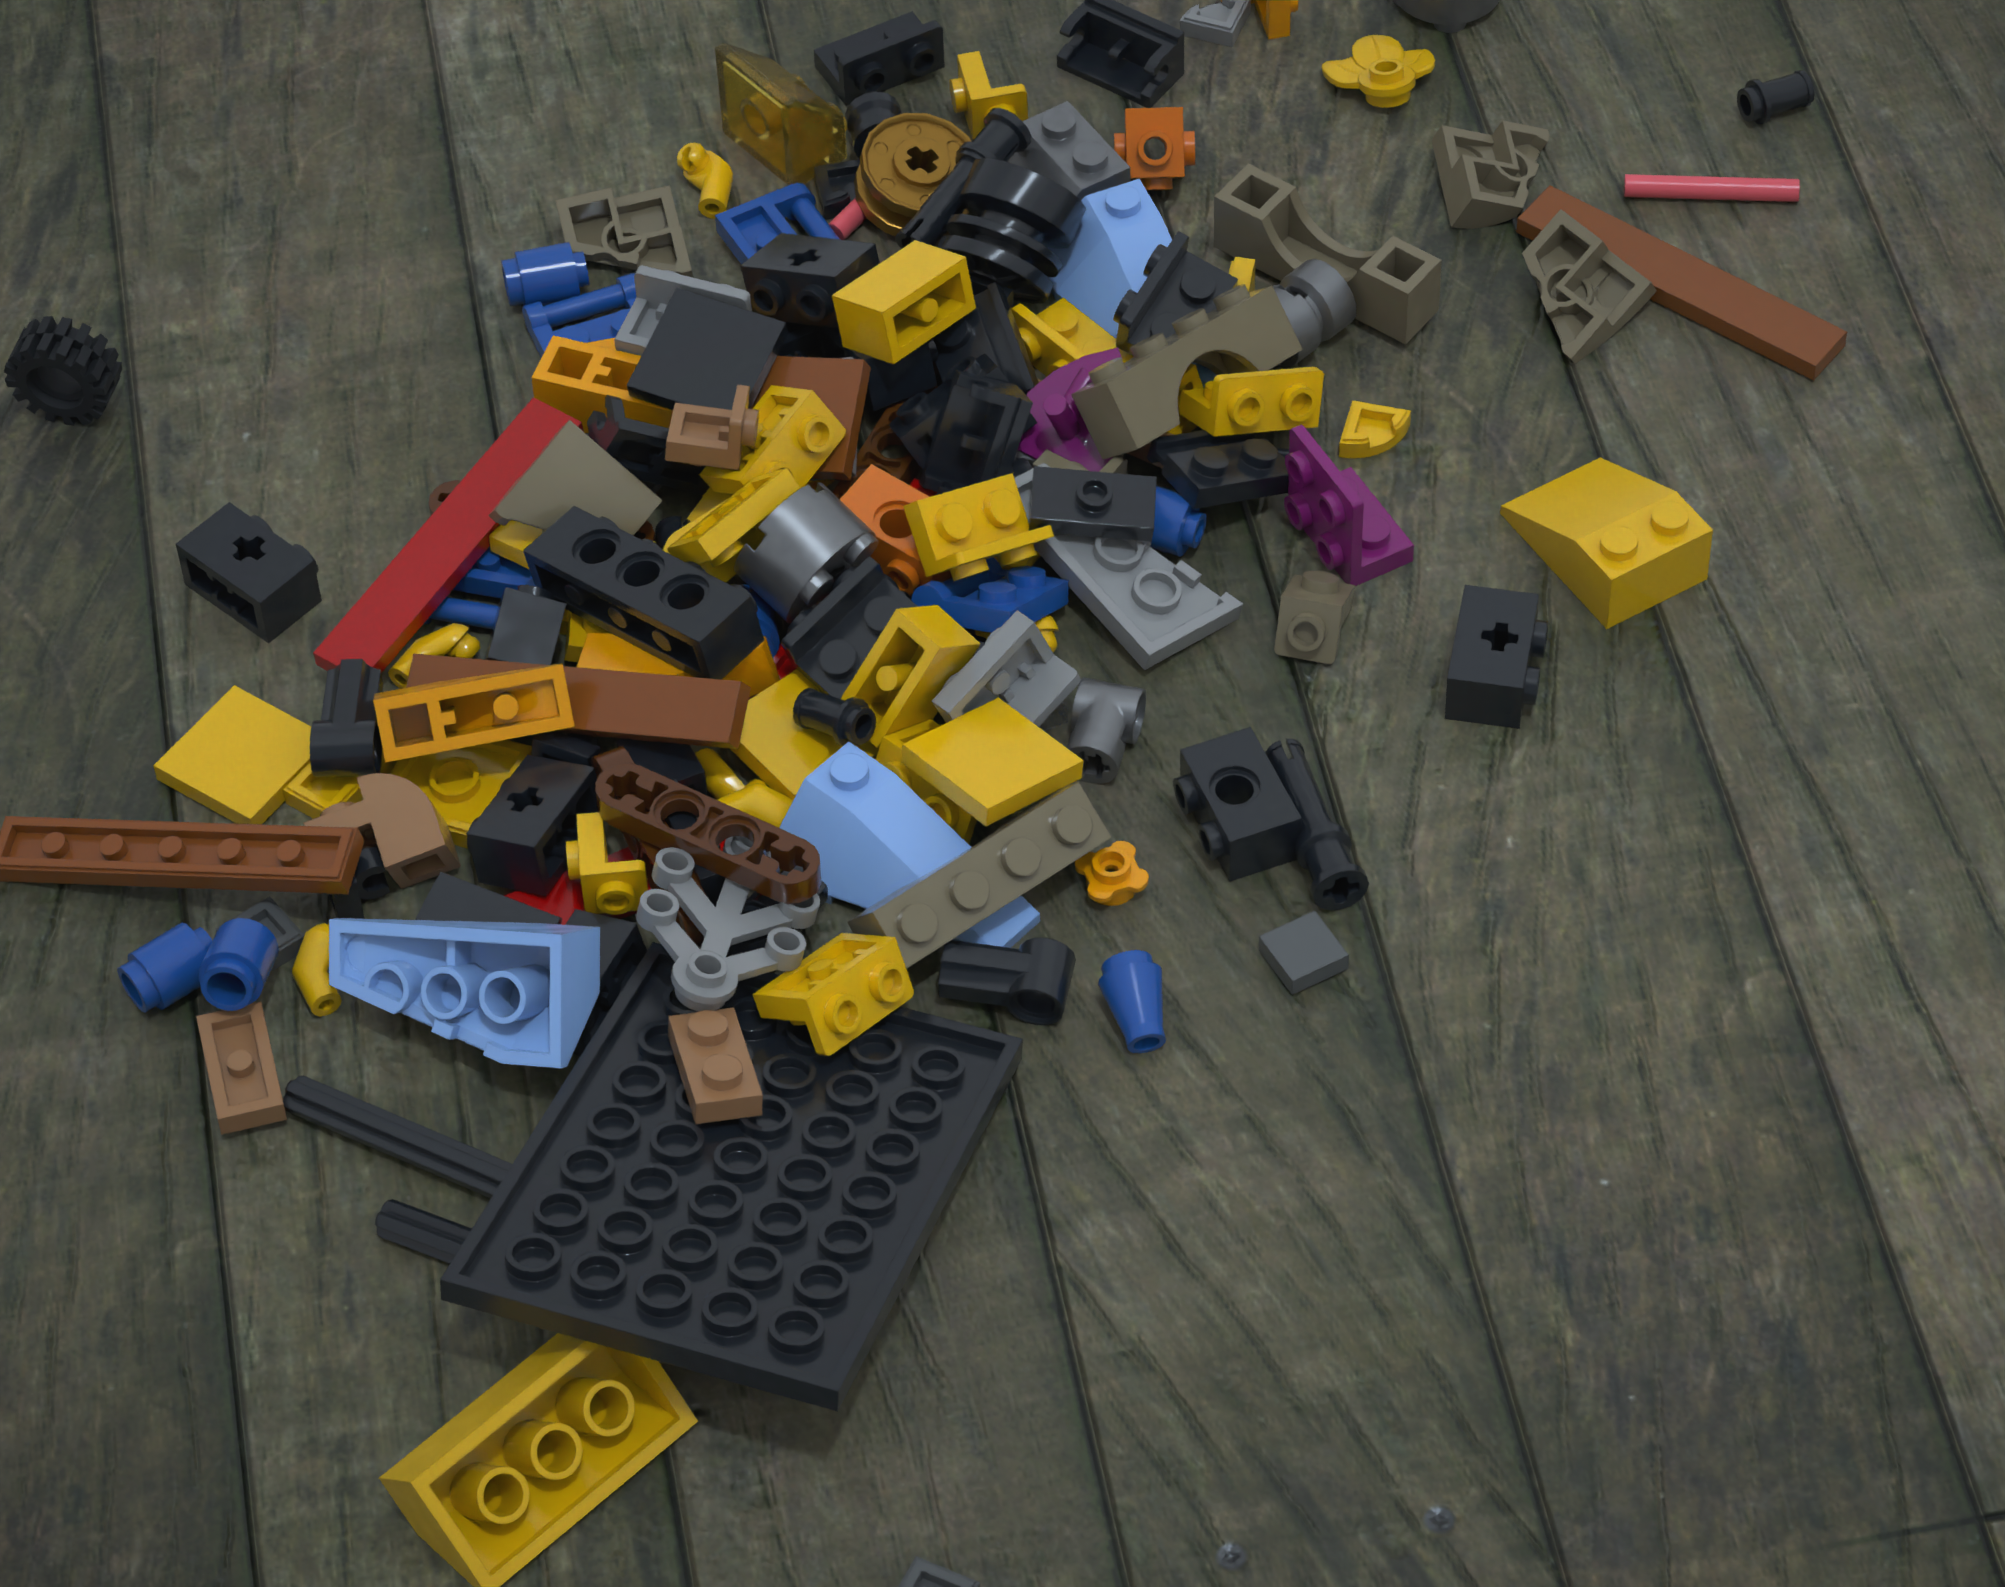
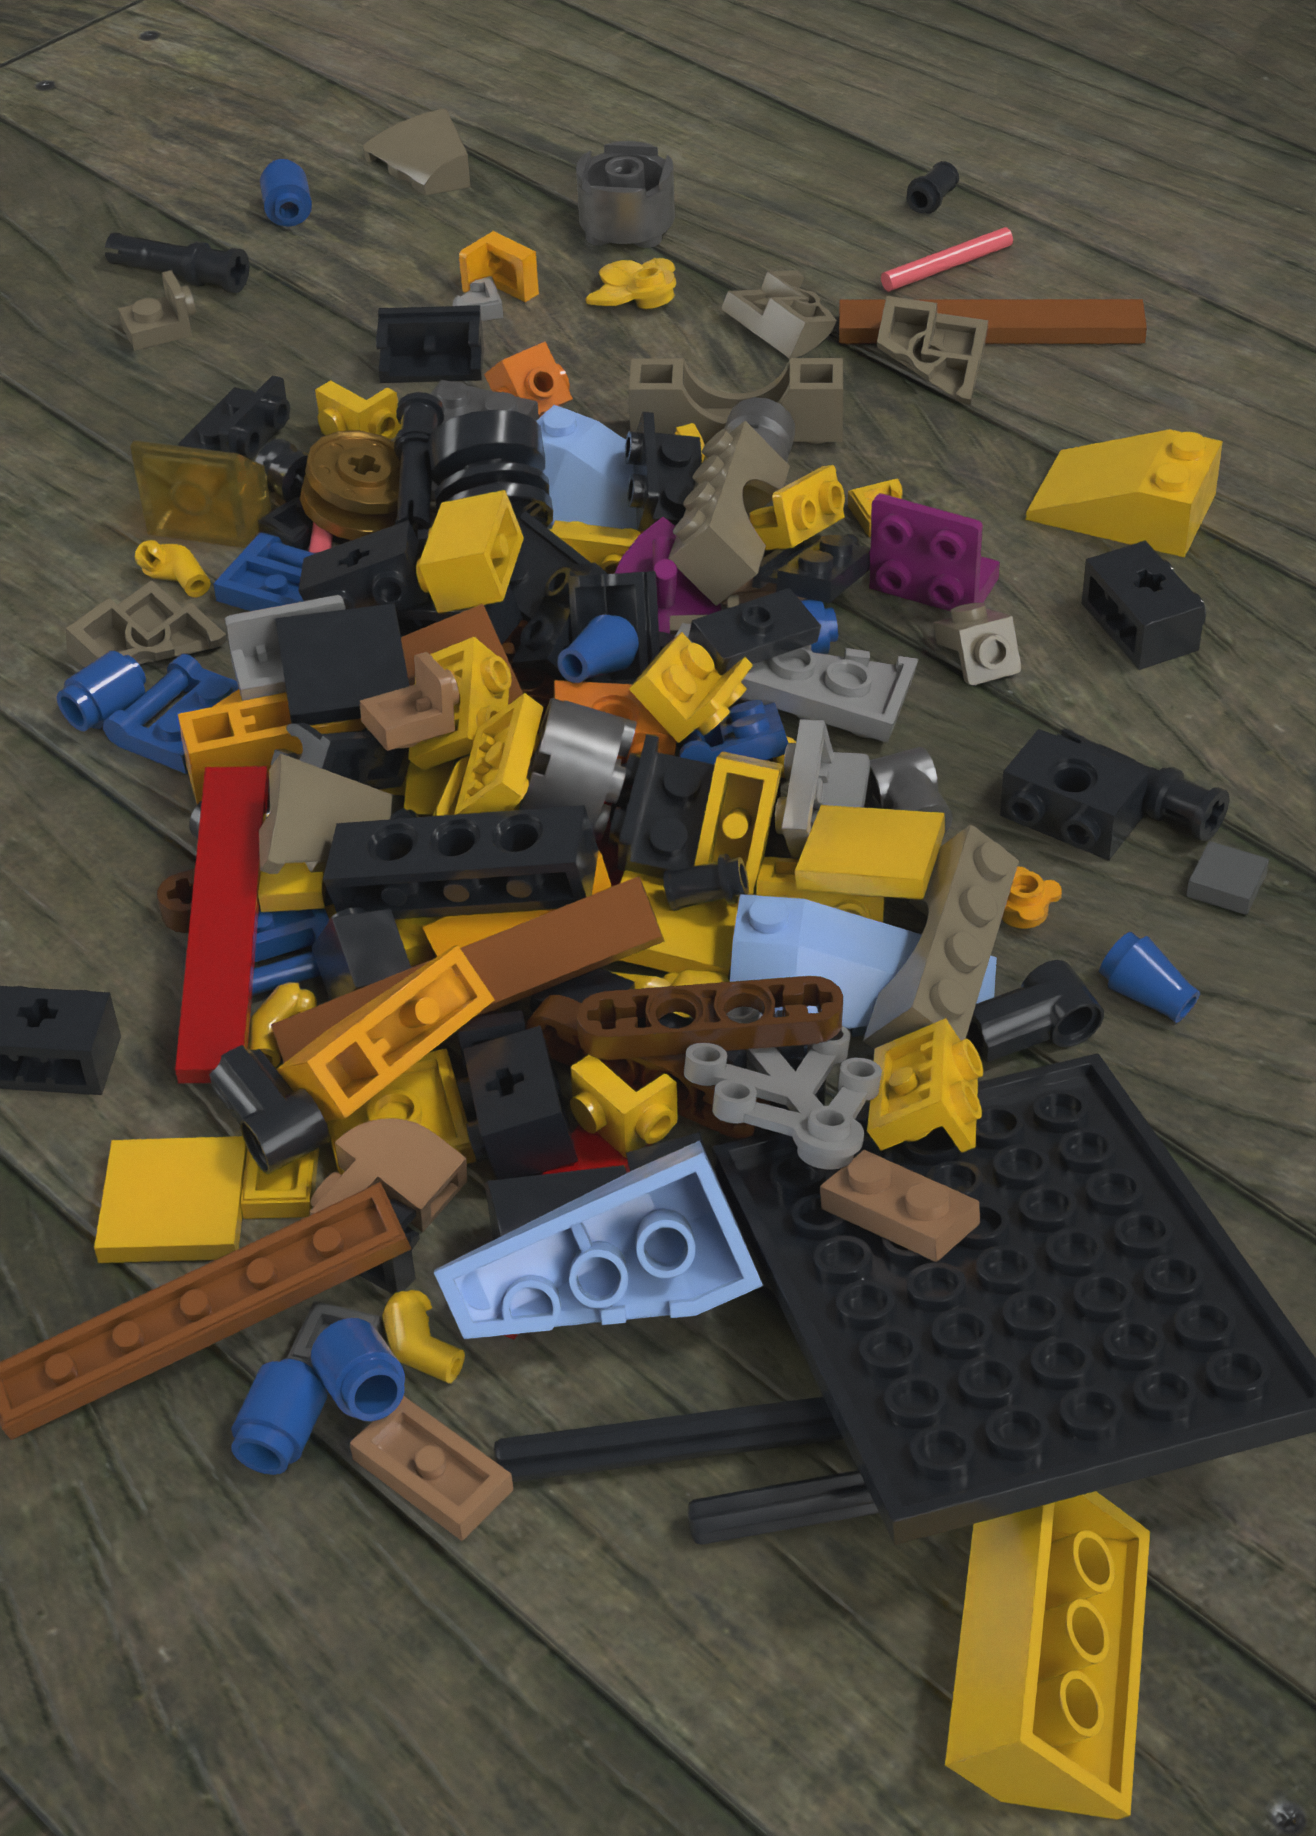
camera: 35 degrees left, 5 degrees down
none -> blue cone [557,615,639,683]

